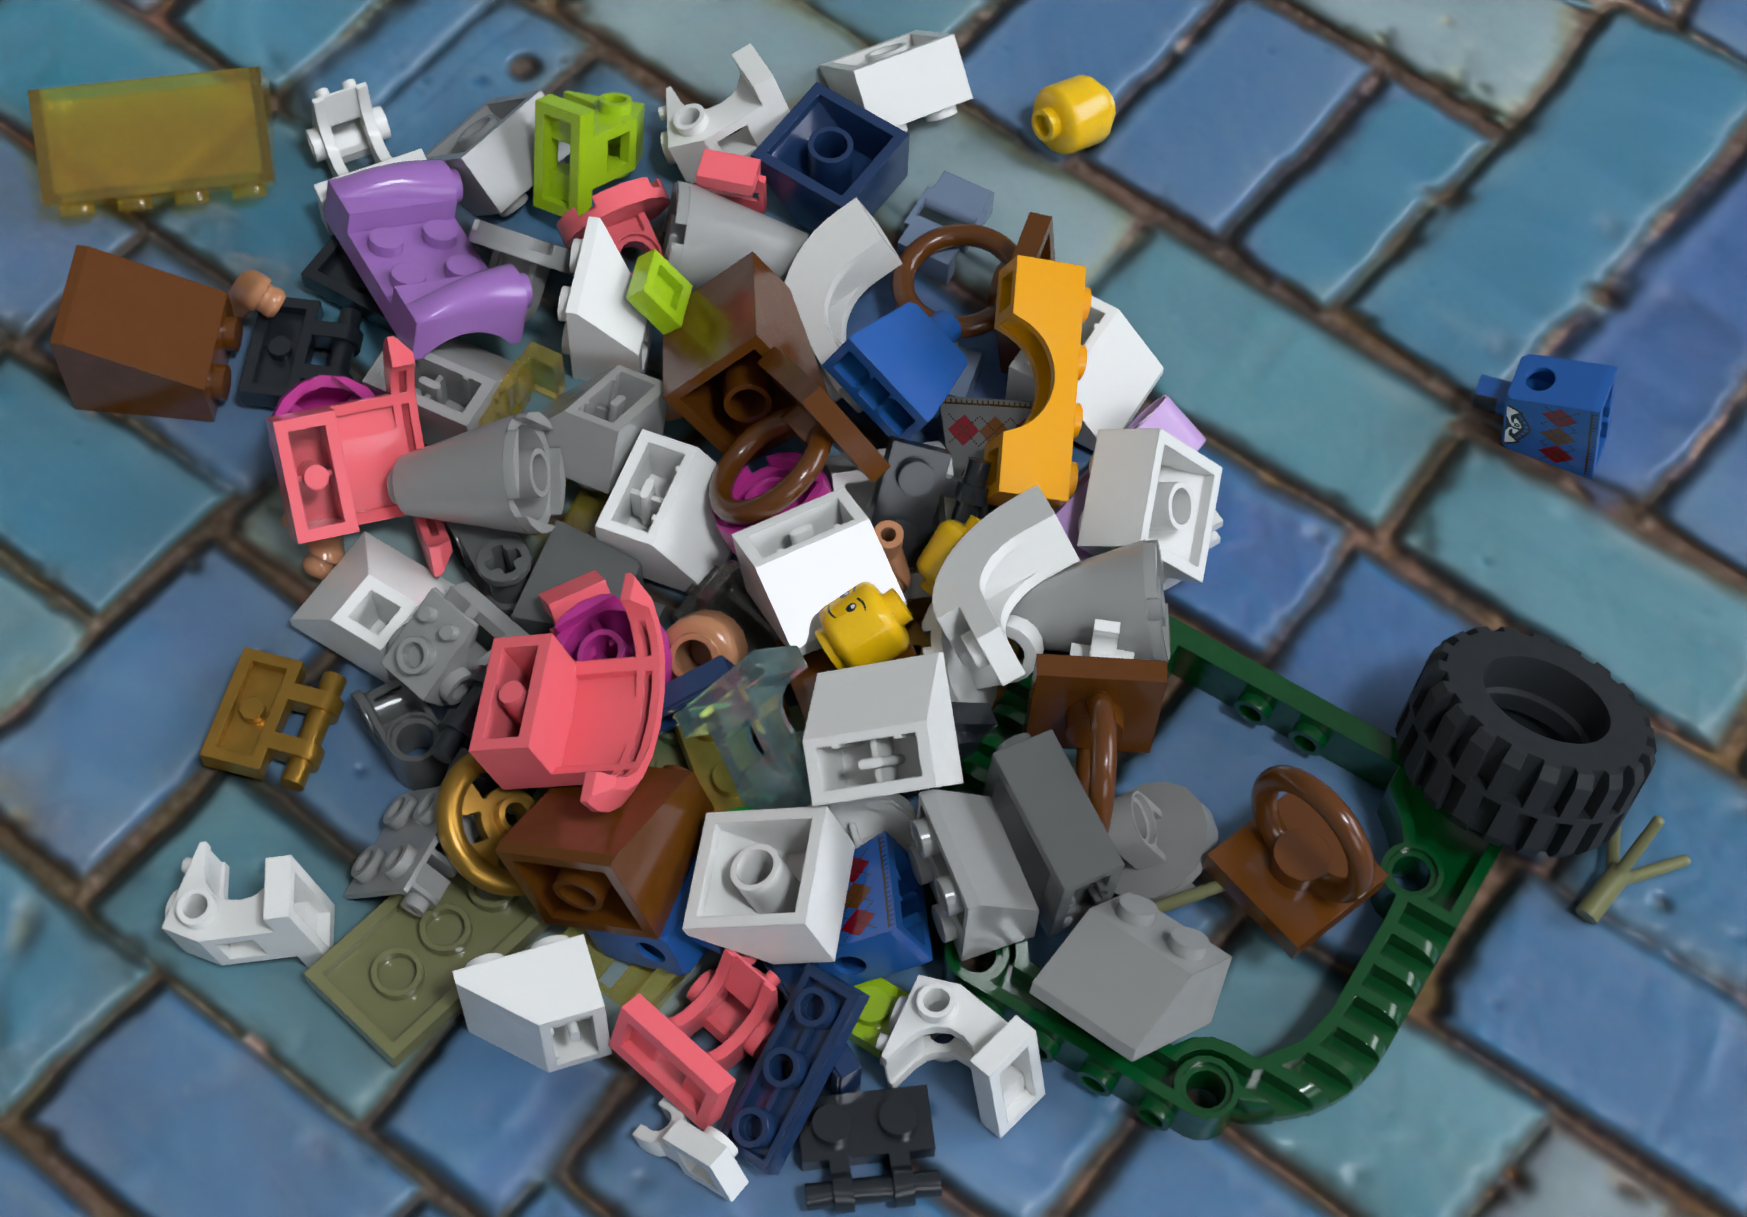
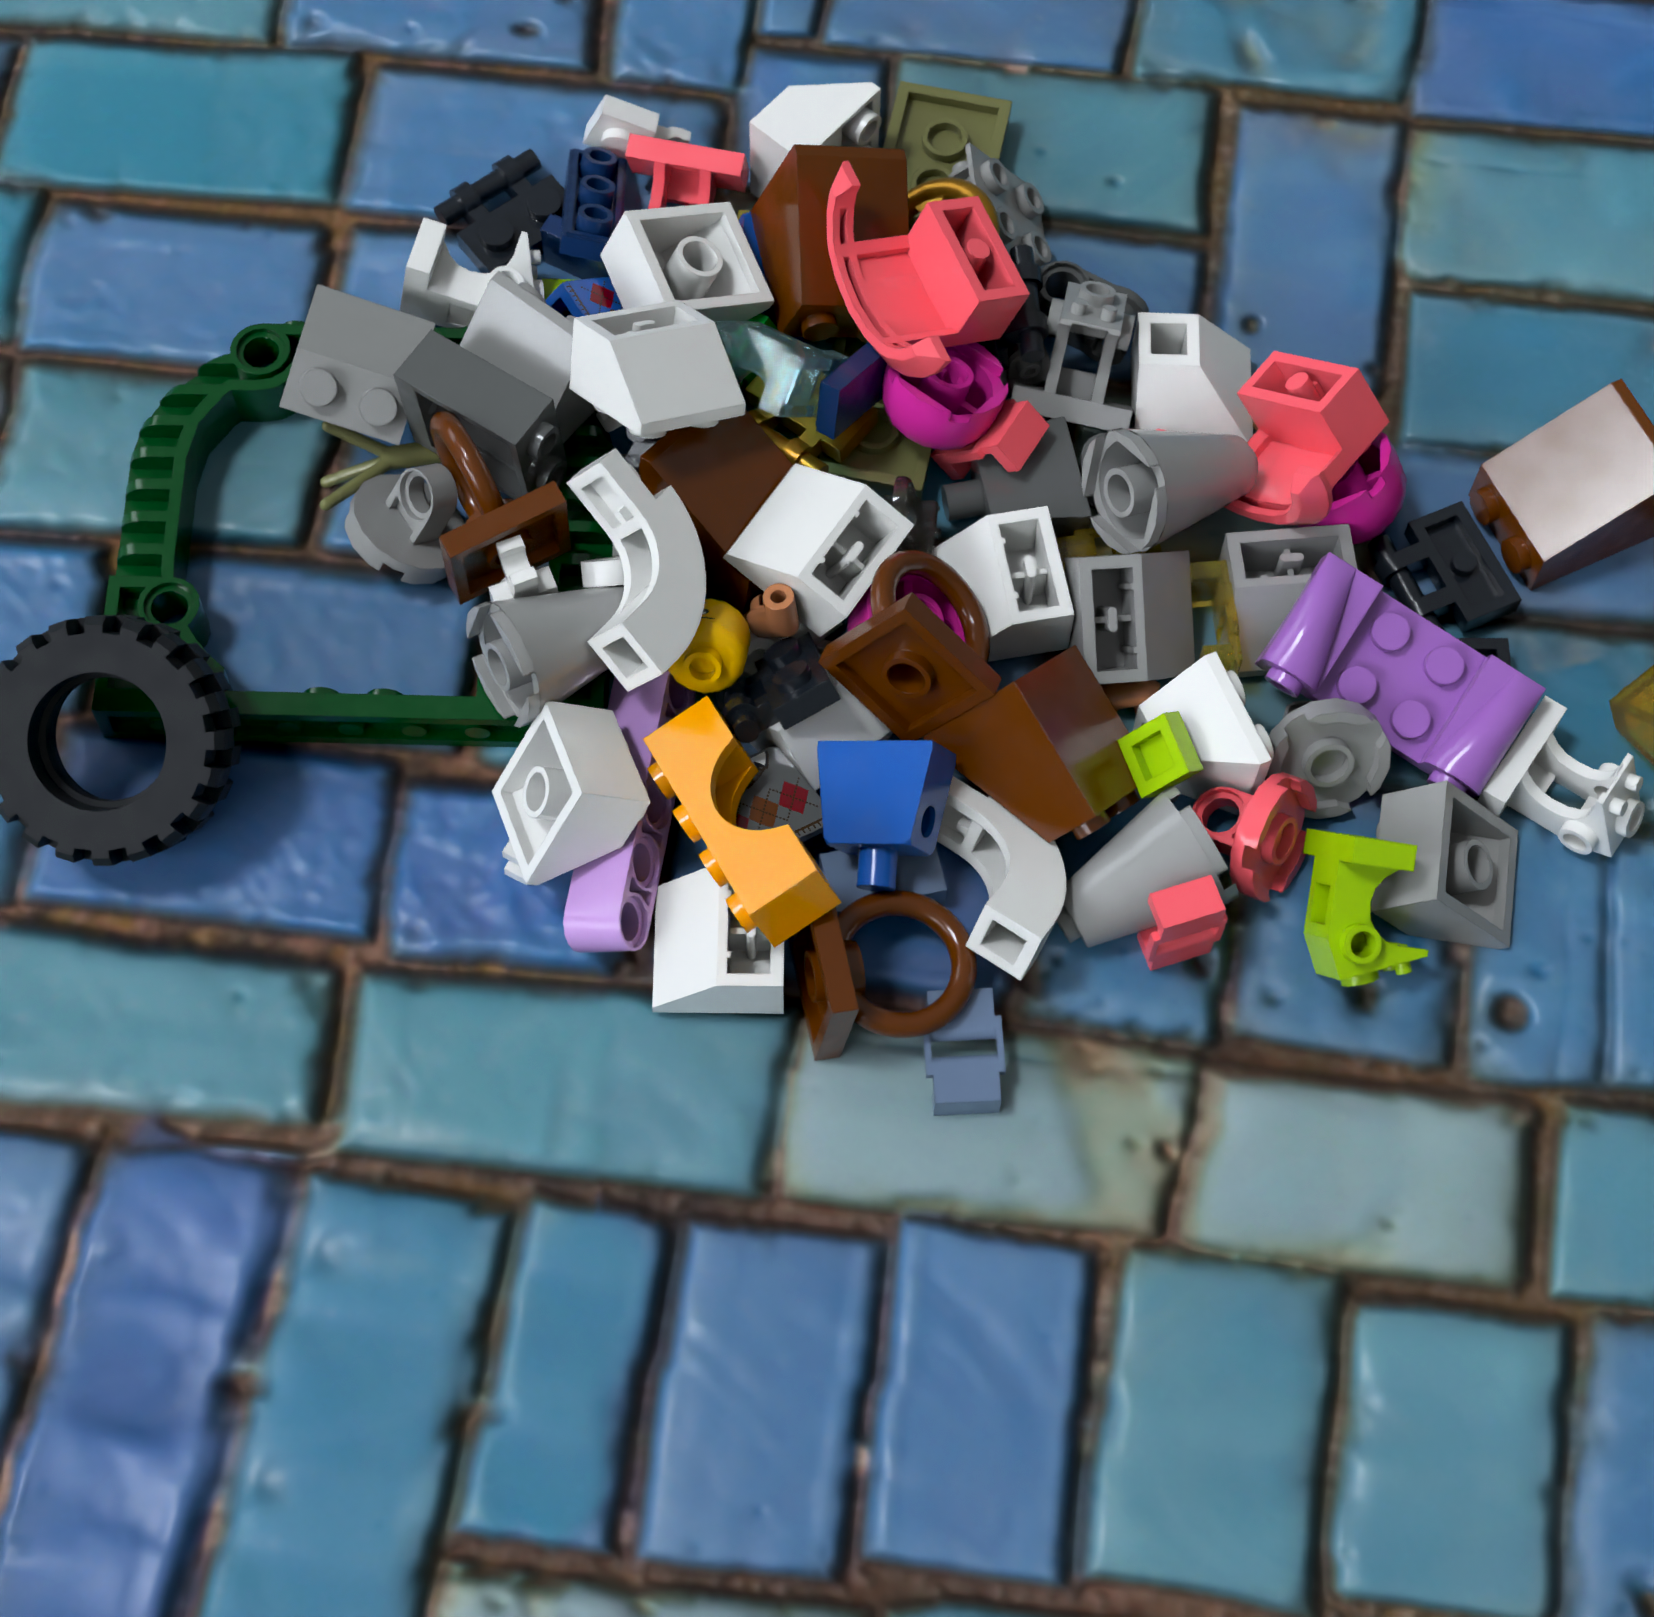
camera: 150 degrees right, 5 degrees up
white tile [162,841,335,968] -> none
pearl gold plate [199,647,347,792] -> none
nougat arm [228,269,286,321] -> none
white tile [658,43,790,183] -> none
nougat head [666,609,748,681] -> none
dark blue slope [751,82,910,232] -> none
yellow head [814,581,914,669] -> none
white slope [819,30,973,132] -> none
yellow head [1031,75,1116,155] -> none
reddish brown tile [1202,765,1389,959] -> none
blue torso [1473,354,1618,479] -> none

